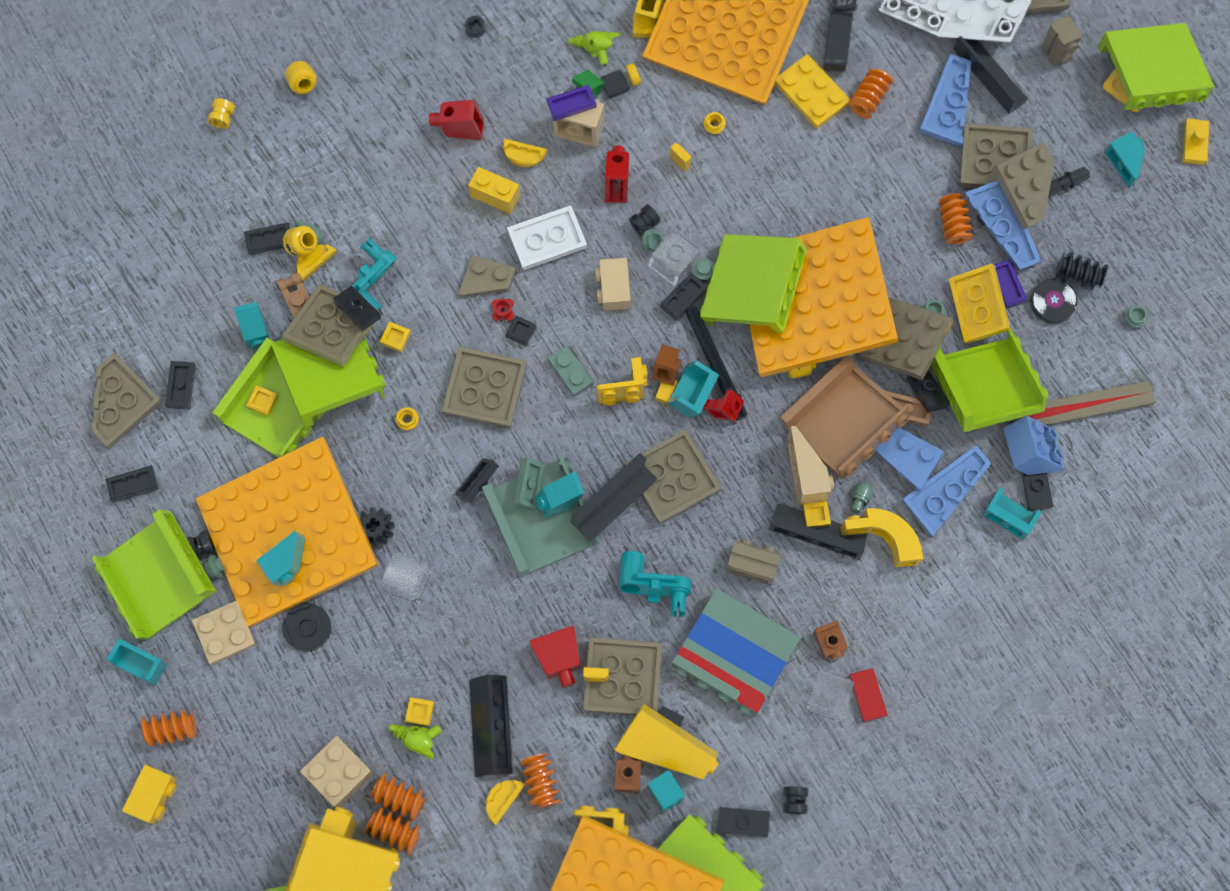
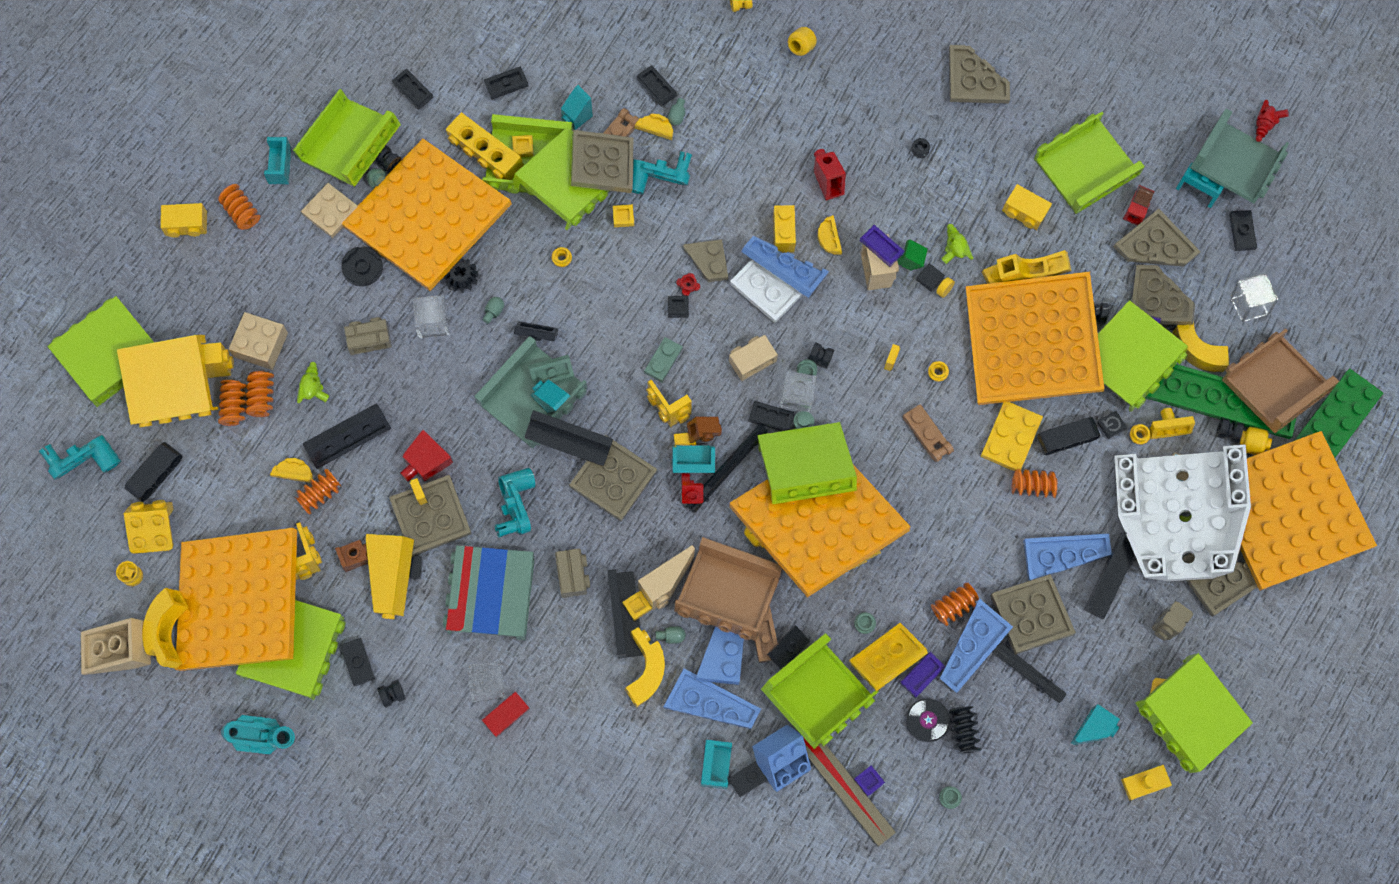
camera: 60 degrees right, 0 degrees up
dark tan plate [91,352,162,449] -> none
teal slope [256,531,305,587] -> none
yellow head [283,225,318,257] -> none
black plate [333,285,381,331] -> none
yellow tile [405,697,434,727] -> none
dark tan plate [442,346,527,428] -> none
red torso [605,145,630,203] -> none
teal panel [647,771,685,814] -> none
dark orange brick [813,620,848,661] -> none
dark tan plate [859,297,953,380] -> none
dark tan plate [992,142,1054,229] -> none
none -> dark tan brick [344,317,392,355]
none -> yellow brick [445,112,524,180]
none -> sand green cylinder [482,297,504,324]
none -> medium blue wing [741,236,829,298]
none -> dark purple plate [854,765,885,797]
none -> medium nougat plate [903,404,954,462]

